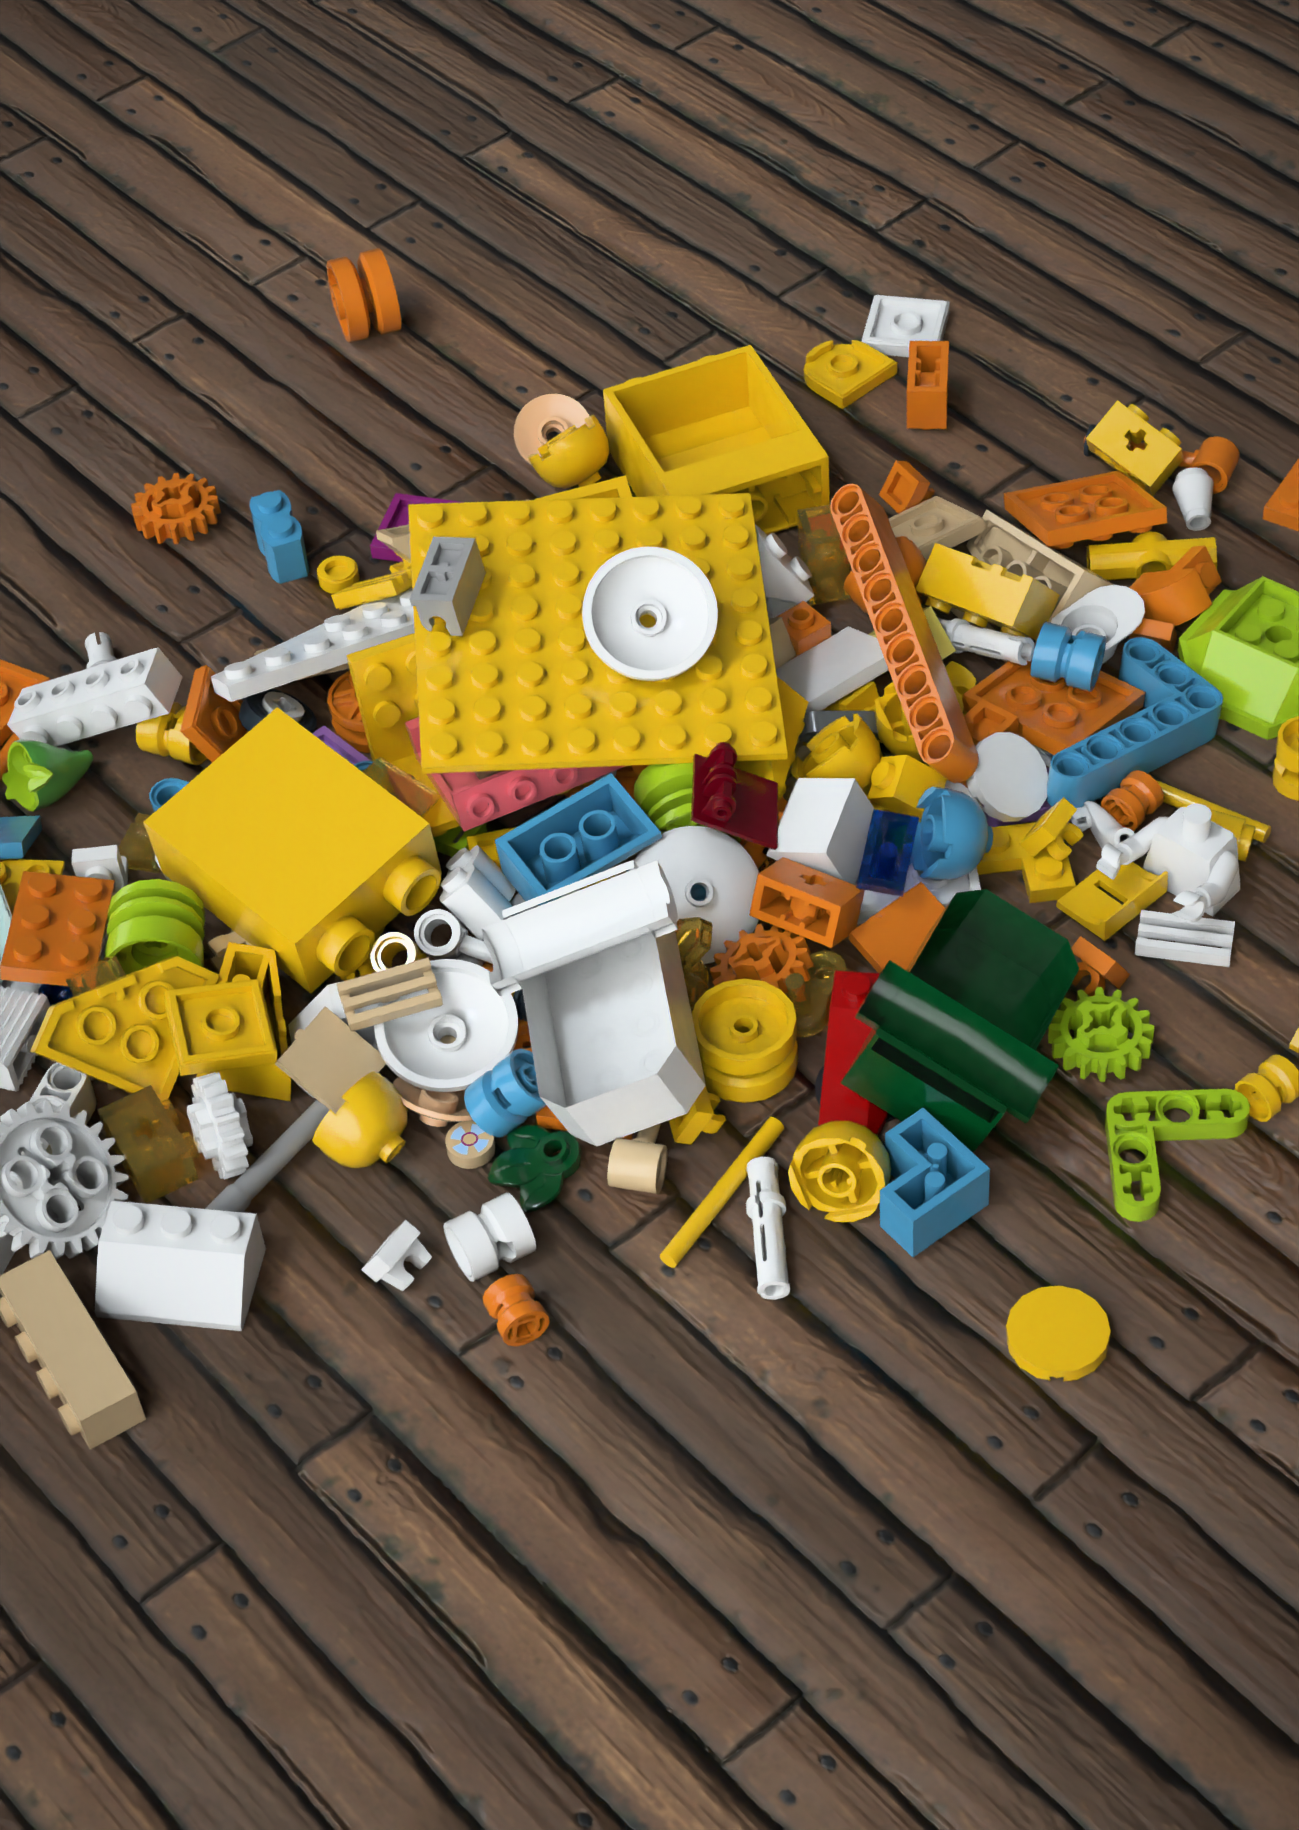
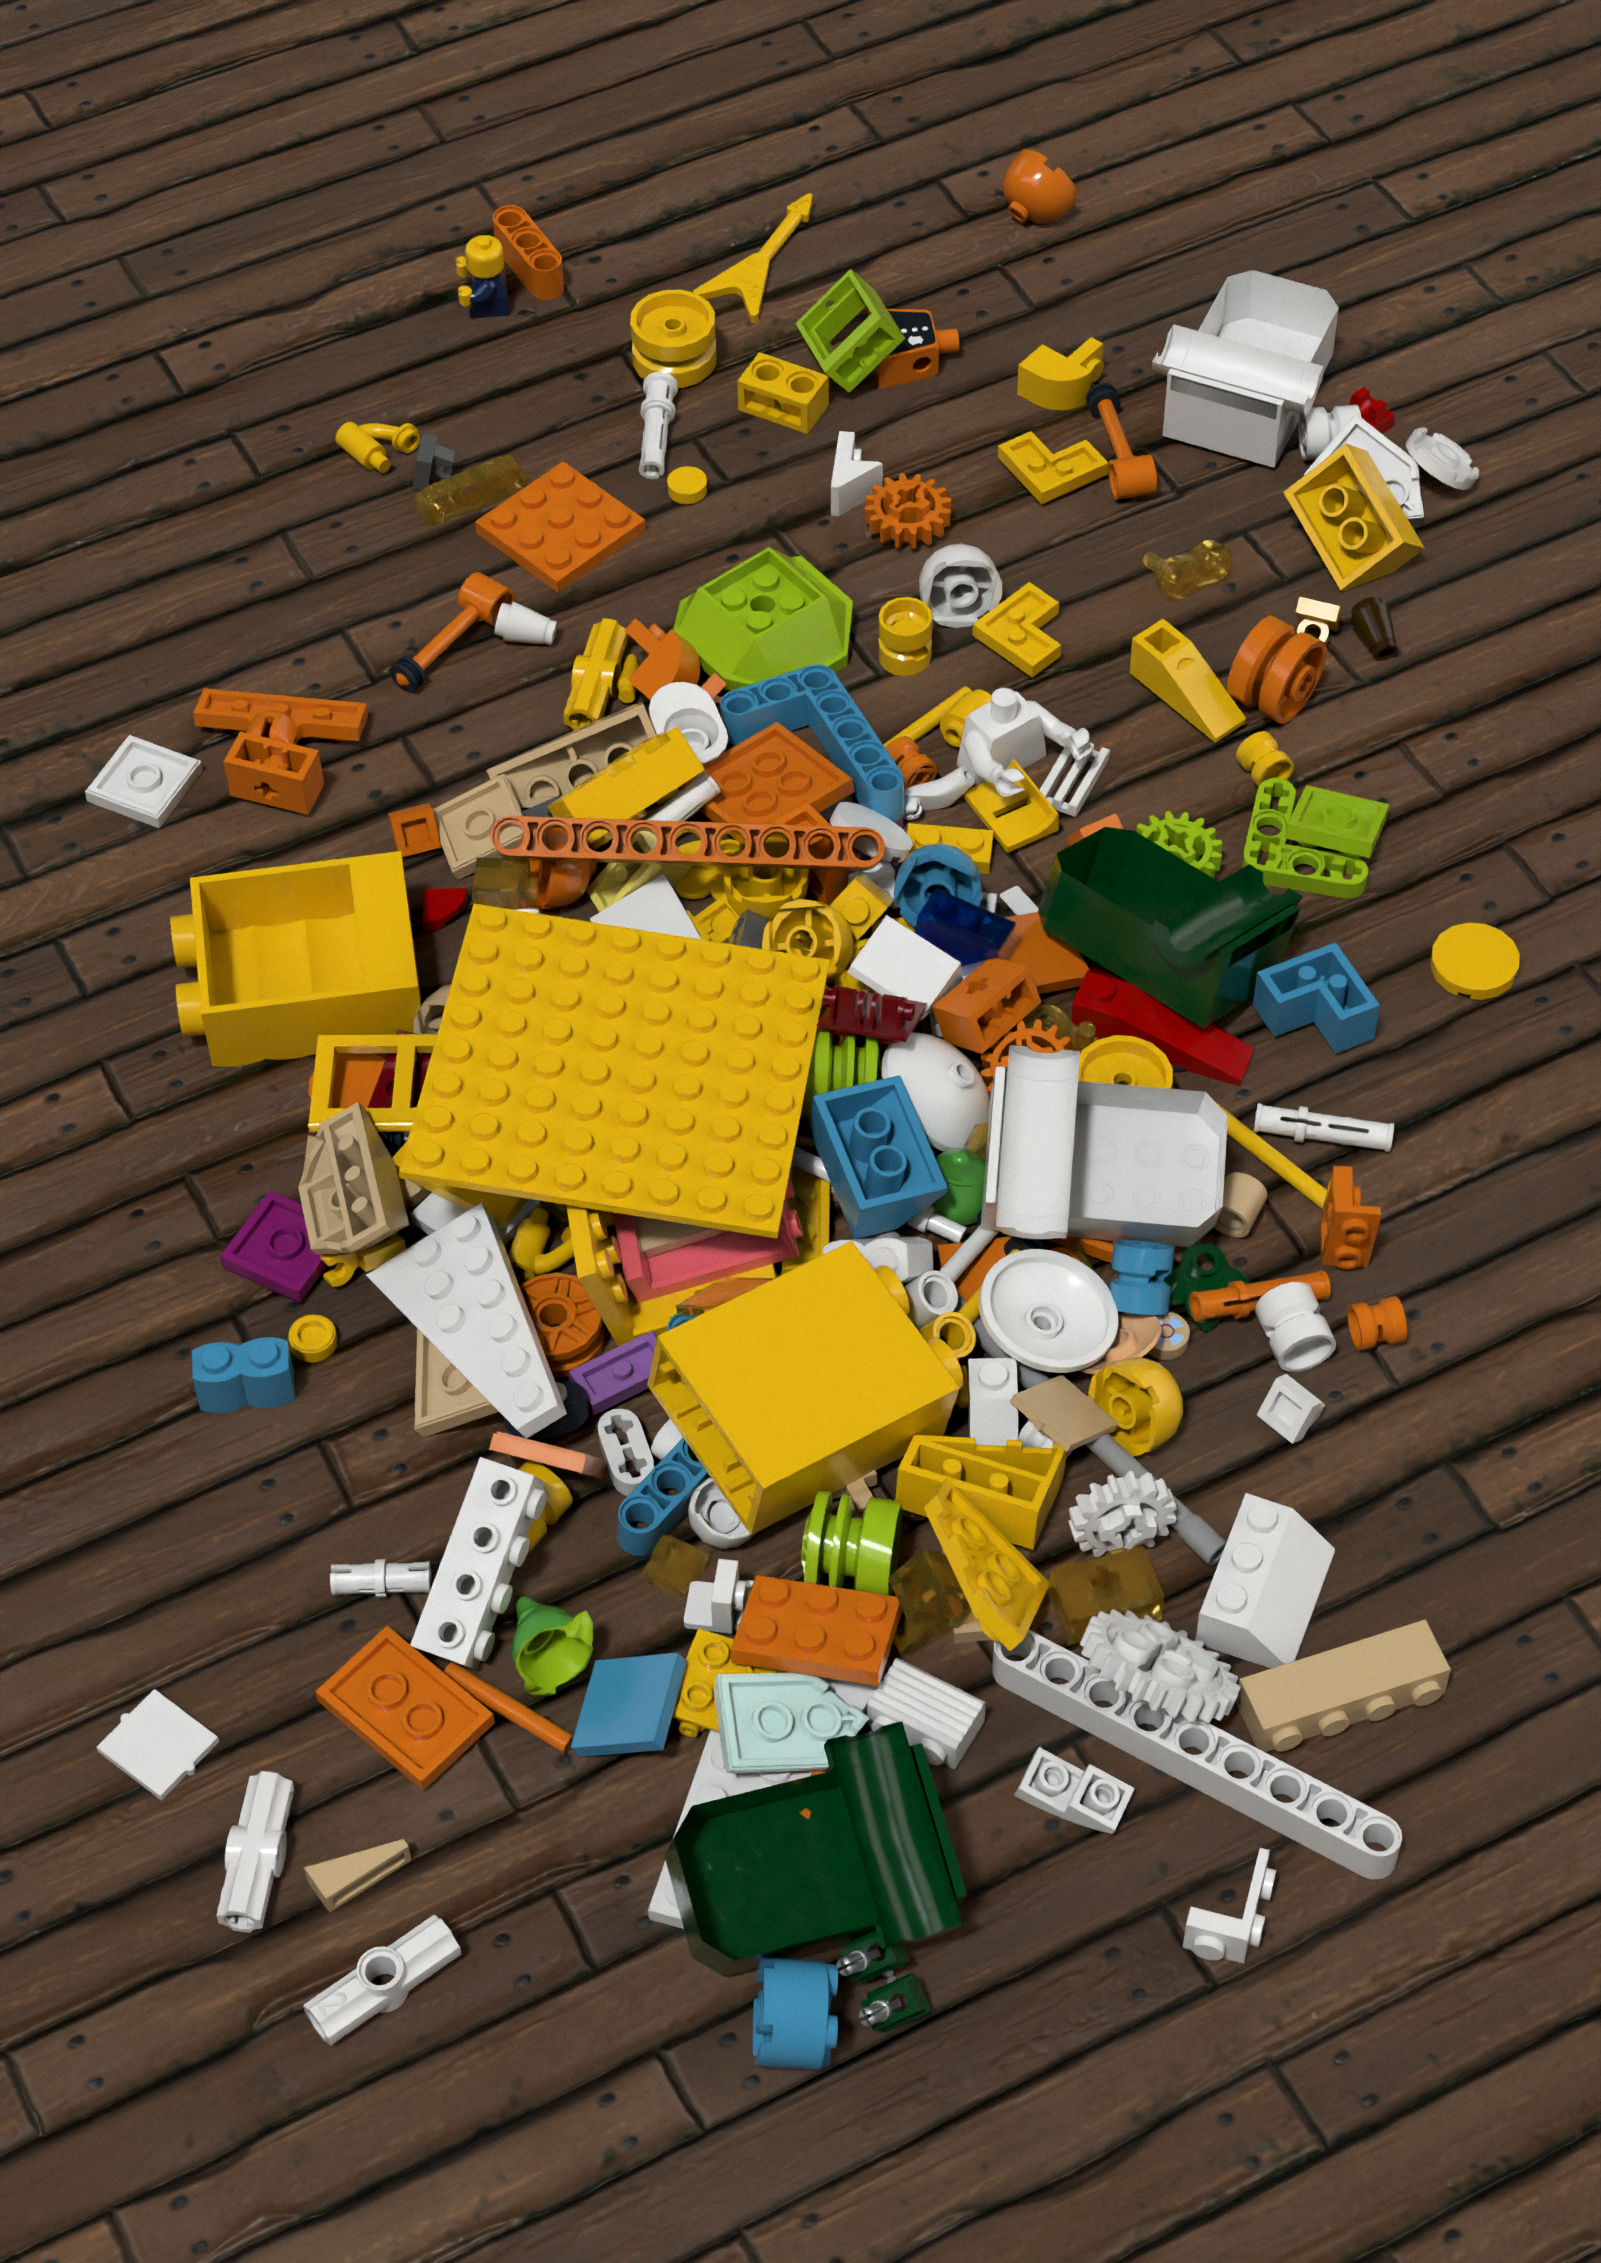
camera: 80 degrees left, 5 degrees up
orange gear [131,473,221,544] -> none
yellow tile [164,979,277,1076] -> none
yellow tile [331,569,412,610] -> none
tan tile [336,957,443,1032] -> none
light grey hinge [409,537,486,636] -> none
light nougat dish [514,394,589,465] -> none
yellow cylinder [528,414,609,489] -> none
white dish [582,547,718,681] -> none
yellow cylinder [788,1121,891,1222] -> none
yellow tile [804,340,898,409] -> none
orange plate [1004,470,1167,549] -> none
yellow tile [1020,797,1084,861] -> none
dark azure wheel [1031,622,1106,692] -> none
yellow brick [1086,400,1184,496] -> none
none -> orange plate [193,688,368,745]
none -> orange pin [1189,1270,1331,1322]
none -> lime plate [1285,785,1390,858]
none -> orange bracket [1320,1166,1381,1269]

